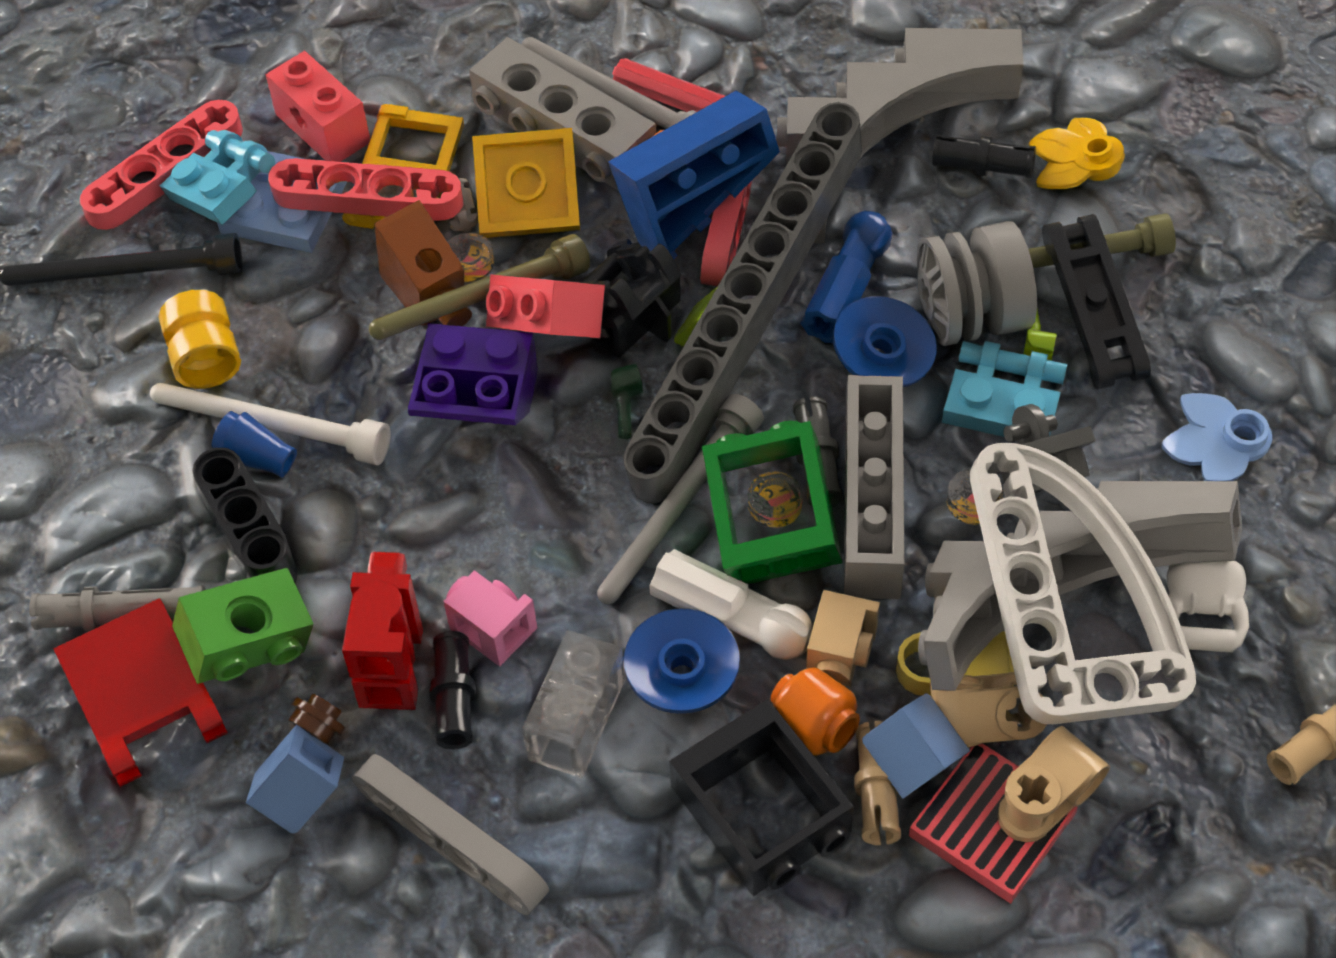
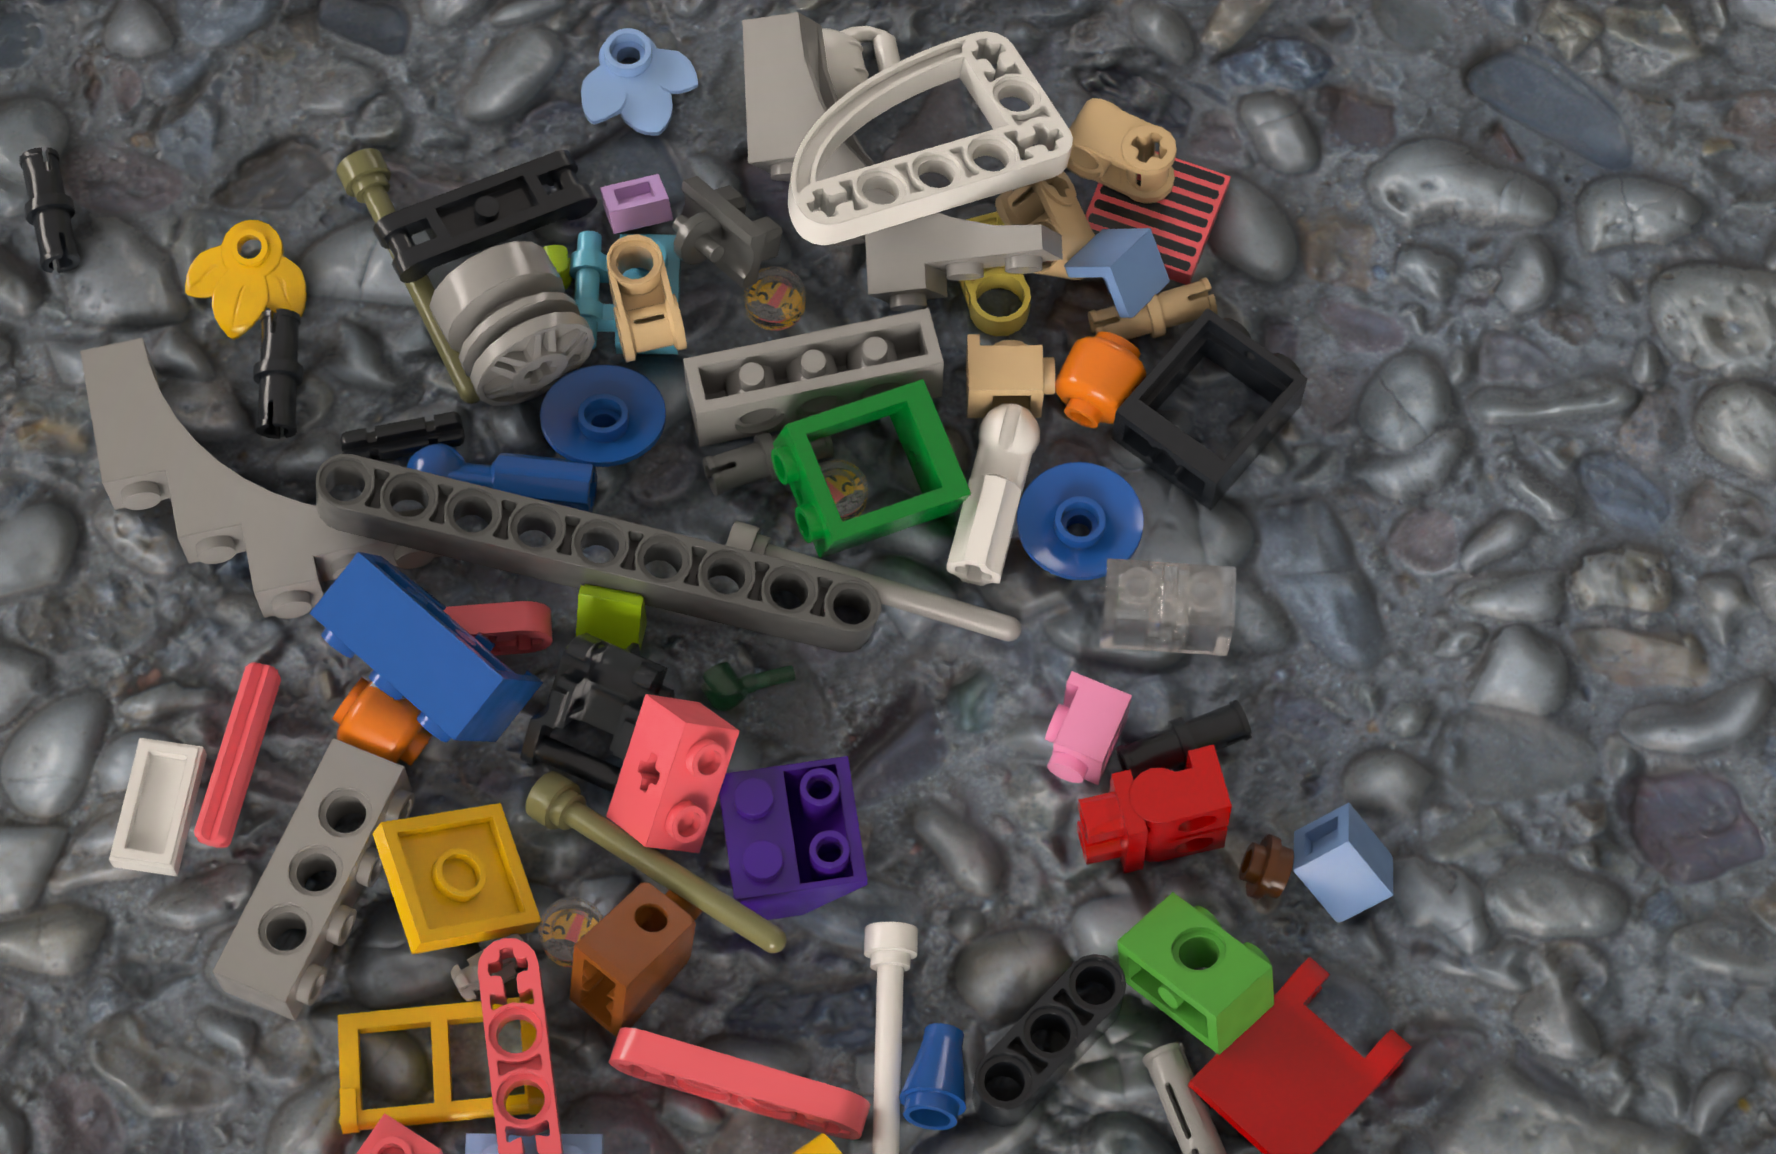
camera: 110 degrees left, 10 degrees up
light grey beam [352,754,549,915] -> none
light grey piece [521,37,696,129] -> none
none -> black pin [19,147,81,273]
none -> white tile [109,738,207,876]
none -> black axle [340,411,465,461]
none -> lavender tile [600,174,673,234]
none -> tan piece [607,234,687,362]
none -> coral beam [608,1027,871,1140]

